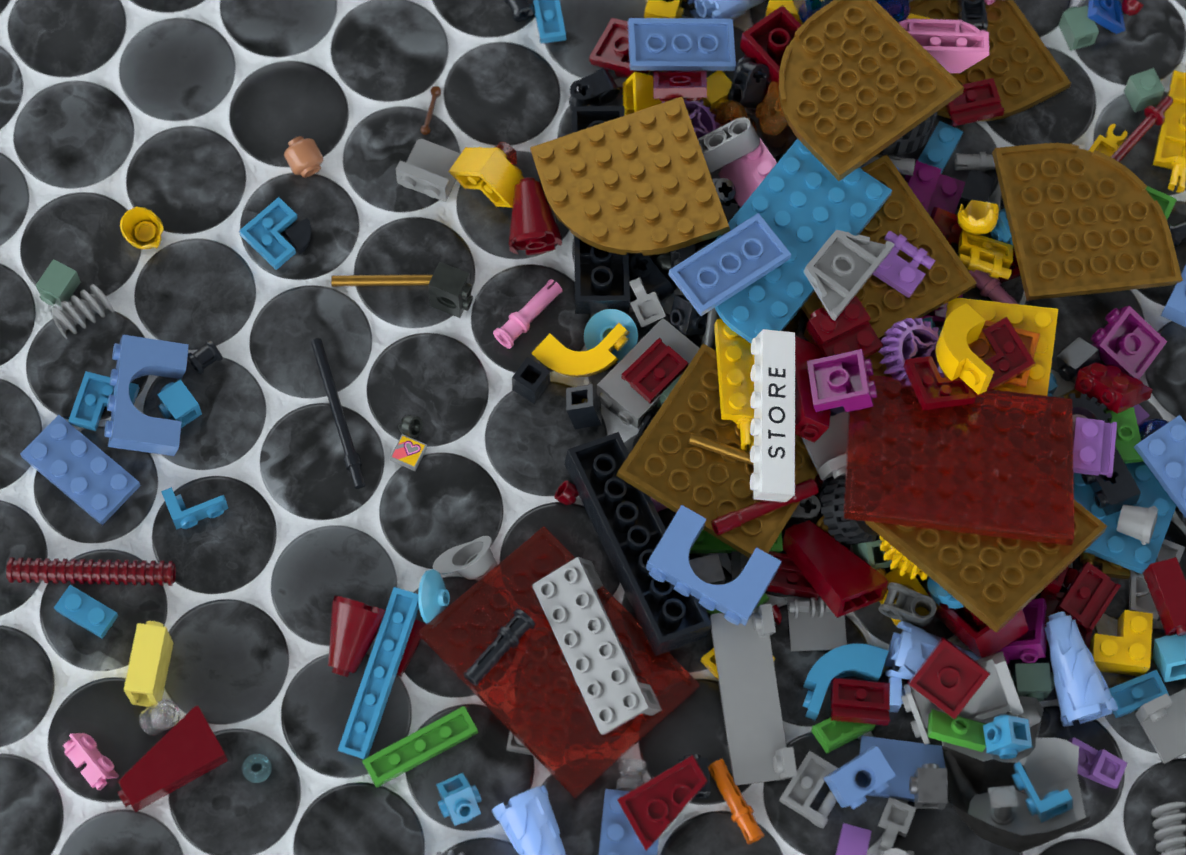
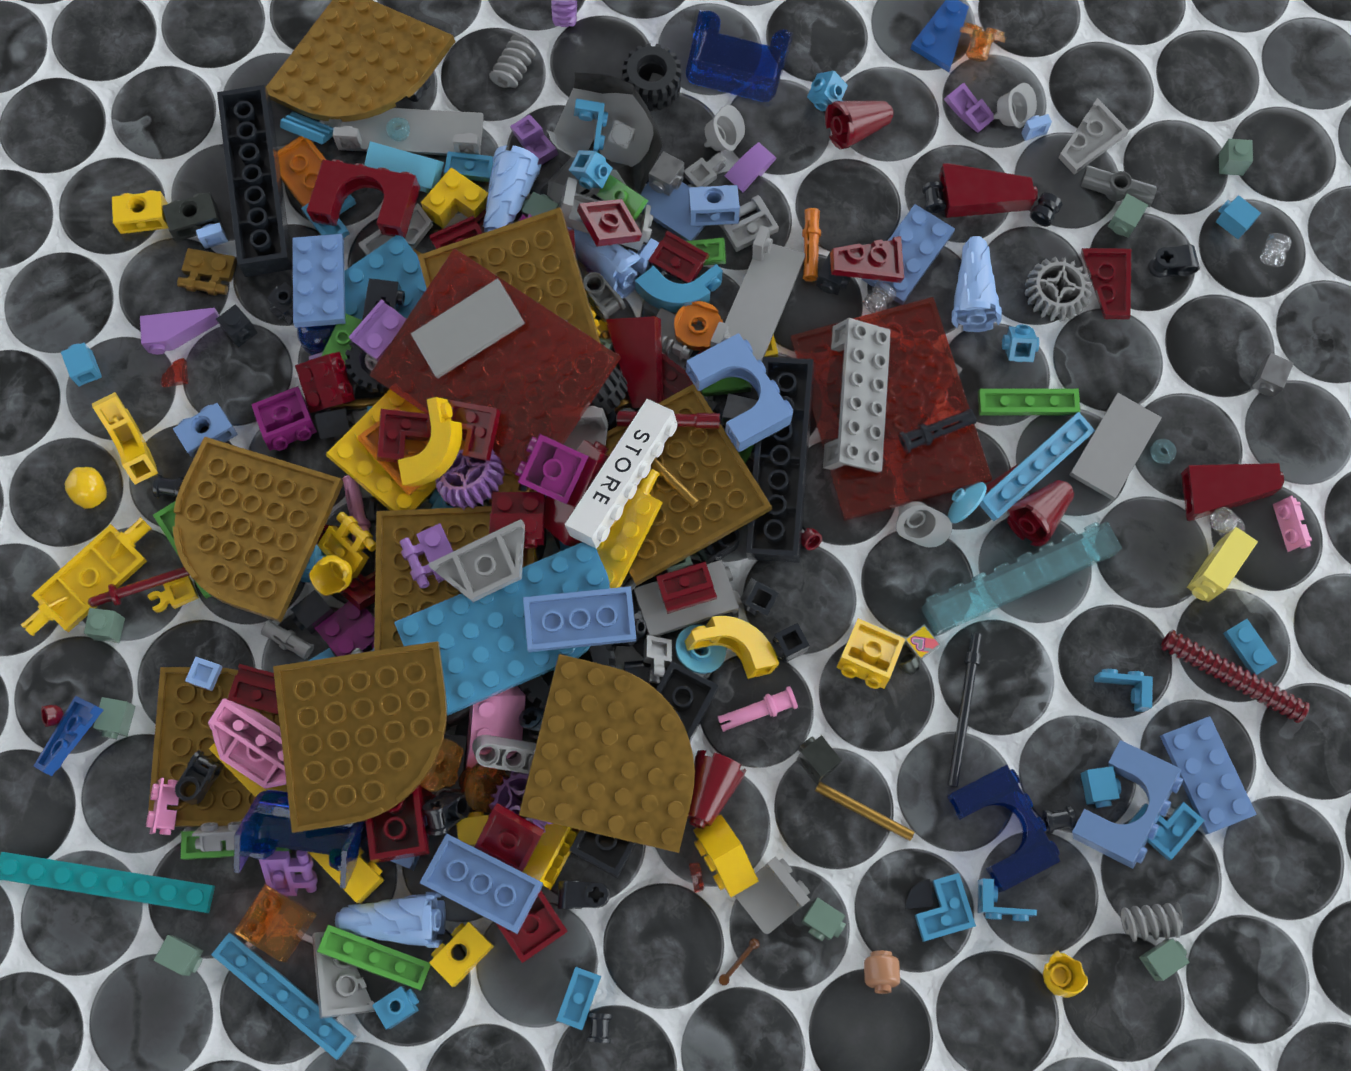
camera: 150 degrees left, 5 degrees up
light grey piece [1117,504,1159,545] -> none
none -> light blue plate [185,657,222,691]
none -> light grey tile [411,278,525,378]
none -> orange plate [674,301,723,351]
none -> sand green brick [801,897,846,941]
none -> yellow plate [836,618,905,689]
none -> clear light blue brick [922,521,1122,636]
none -> clear blue arch [947,765,1061,893]
none -> dark azure bracket [977,878,1037,921]
none -> light grey tile [1069,393,1162,501]

